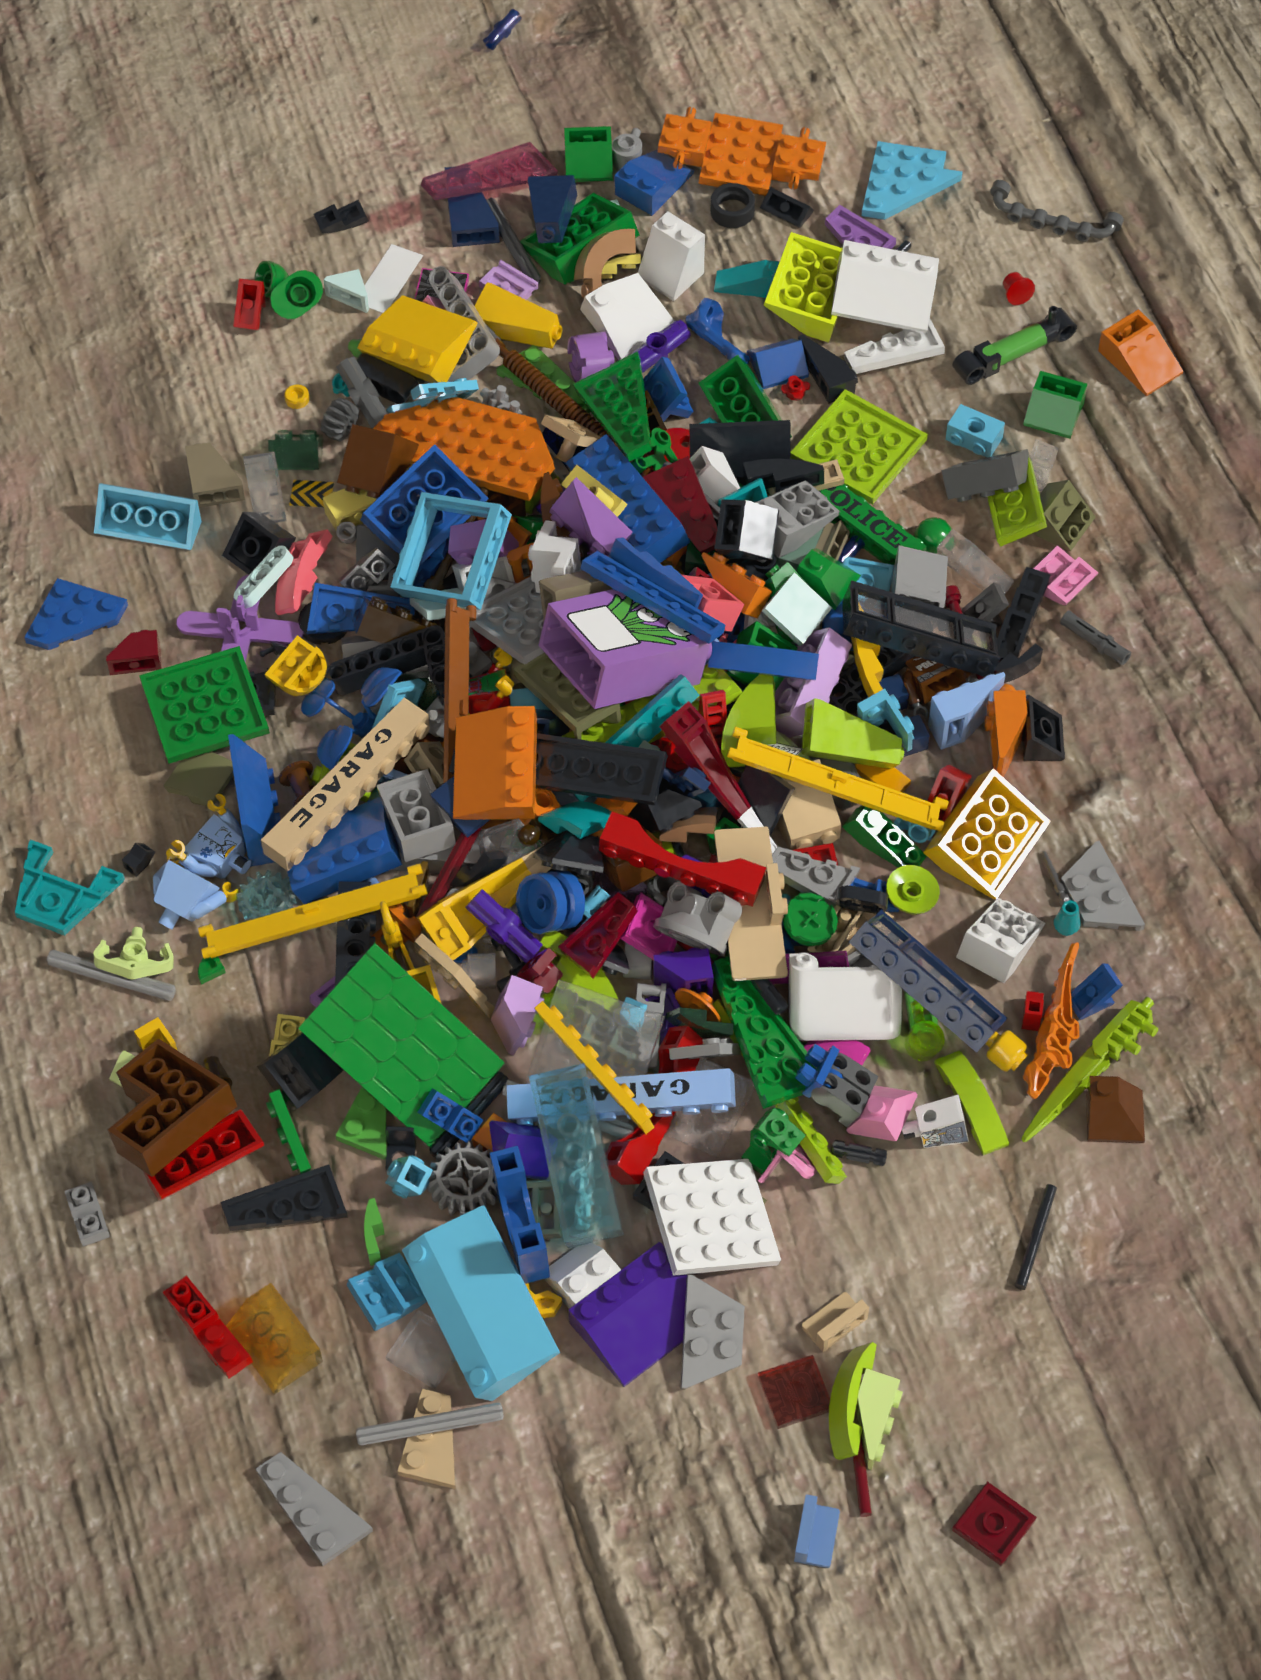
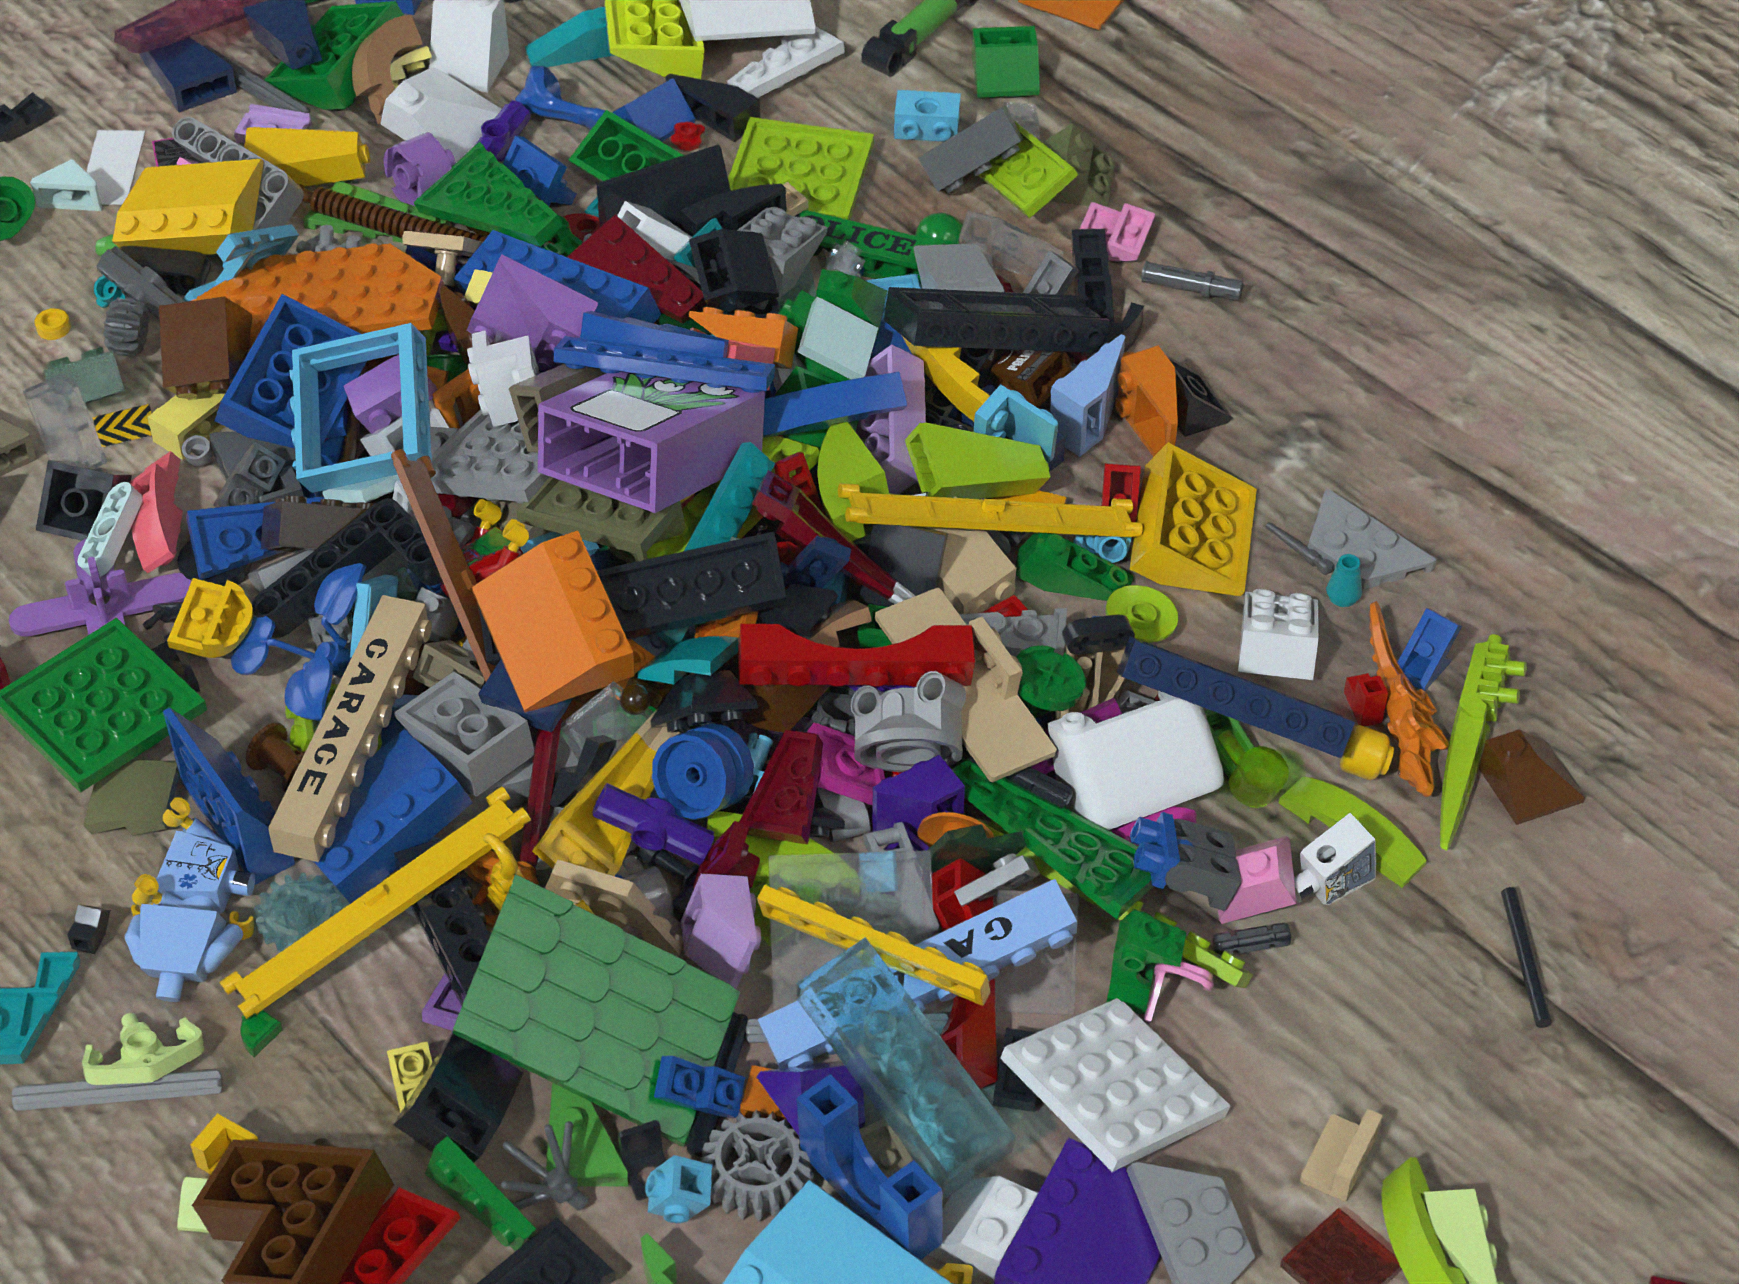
camera: 25 degrees left, 10 degrees down
none -> dark grey plant [501,1121,589,1211]
none -> clear slope [825,240,866,278]

